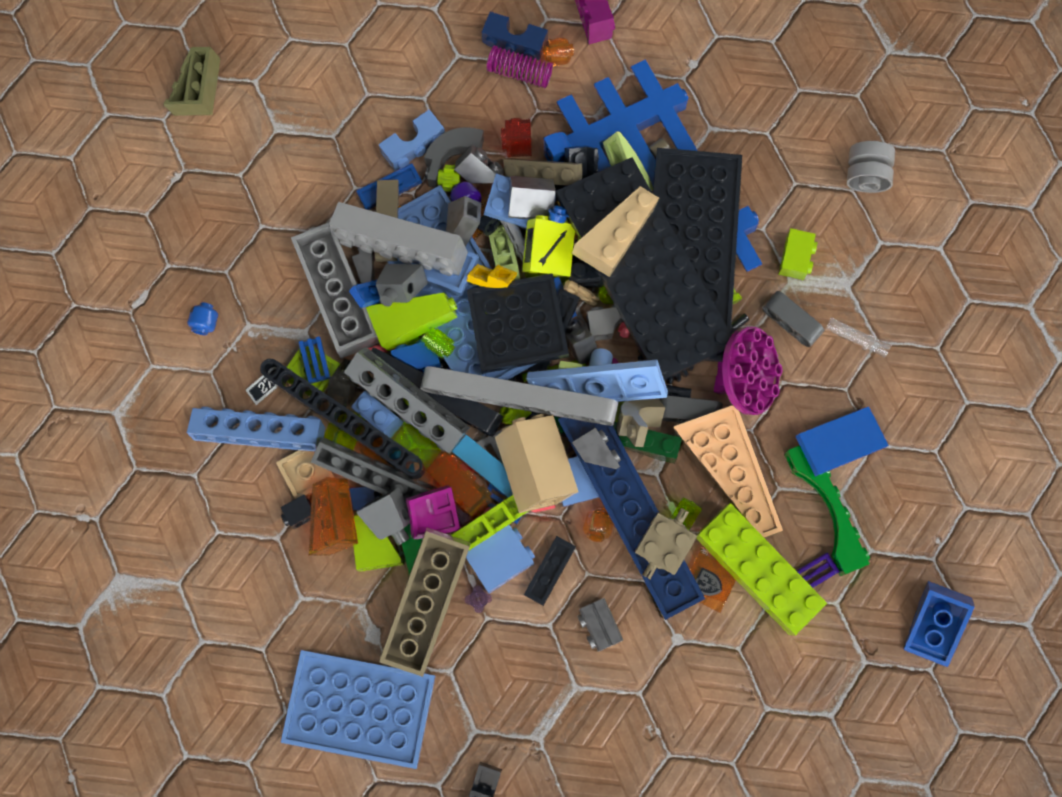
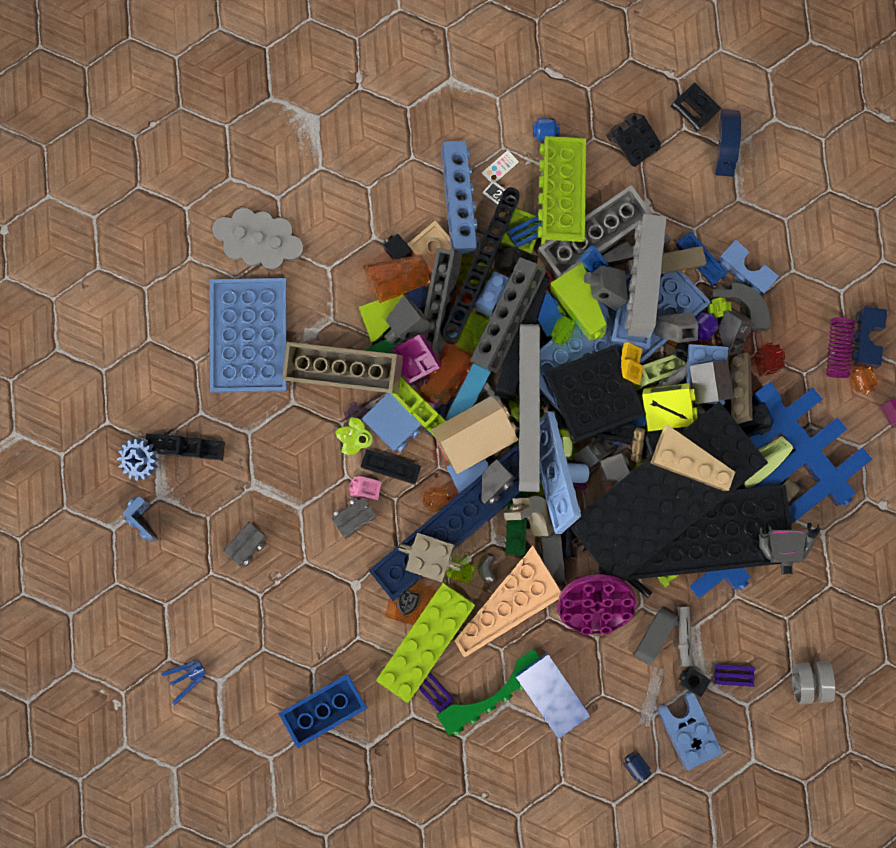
camera: 75 degrees right, 5 degrees up
olive wedge [163,47,221,116] -> none
blue plate [548,206,569,223] -> none
lime brick [778,228,818,280] -> none
blue slope [903,581,975,667] -> none
none -> light grey plate [212,208,304,270]
none -> flat silver brick [223,522,267,567]
none -> blue brick [278,674,368,749]
none -> lime plate [335,417,373,455]
none -> bright pink bracket [349,476,382,501]
none -> flat silver arm [479,554,496,584]
none -> white sticker [482,150,519,183]
none -> lime bracket [538,136,586,244]
none -> black bracket [606,113,661,167]
none -> dark blue brick [623,752,652,783]
none -> medium blue brick [657,691,723,771]
none -> black plate [670,82,721,132]
none -> light grey pin [677,607,693,667]
none -> black brick [678,668,711,697]
none -> dark purple tile [714,665,755,687]
none -> dark blue arch [715,109,741,177]
none -> dark grey torso [757,523,820,575]

